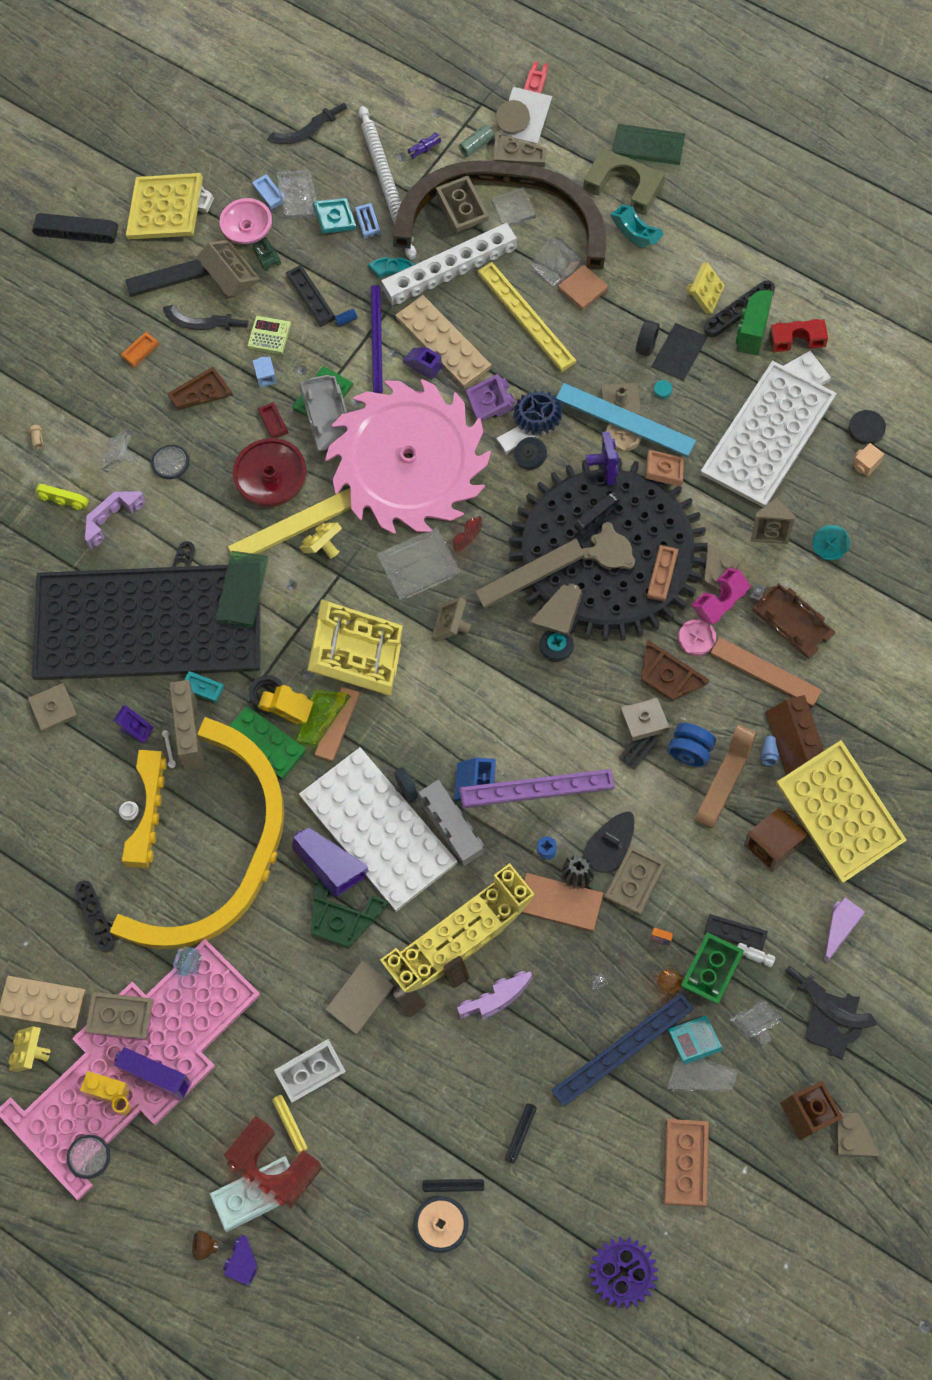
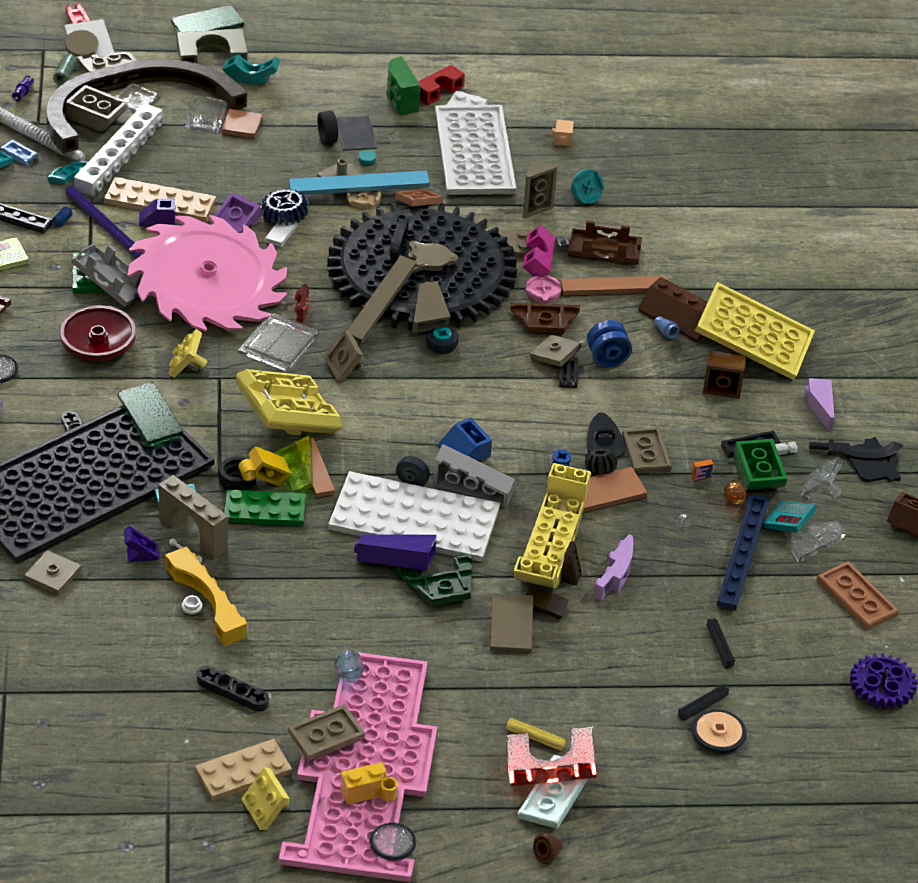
camera: 45 degrees left, 25 degrees down
yellow arch [110,717,284,949] -> none
dark purple slope [114,1047,192,1101] -> none
dark purple slope [223,1235,258,1287] -> none
light yellow tile [228,488,351,564] -> none
light blue brick [253,356,277,388] -> none
dark red tile [258,402,288,438] -> none
white slope [274,1039,346,1102] -> none
medium lavender tile [459,769,615,808] -> none
light yellow tile [478,262,576,373] -> none
black wheel [514,437,547,470] -> none
dark purple plate [586,431,619,485] -> none
nougat tile [647,545,678,602] -> none
light yellow plate [686,263,725,314] -> none
medium nougat beam [695,724,757,828] -> none
black beam [704,280,775,337] -> none
black tile [849,410,886,445] -> none

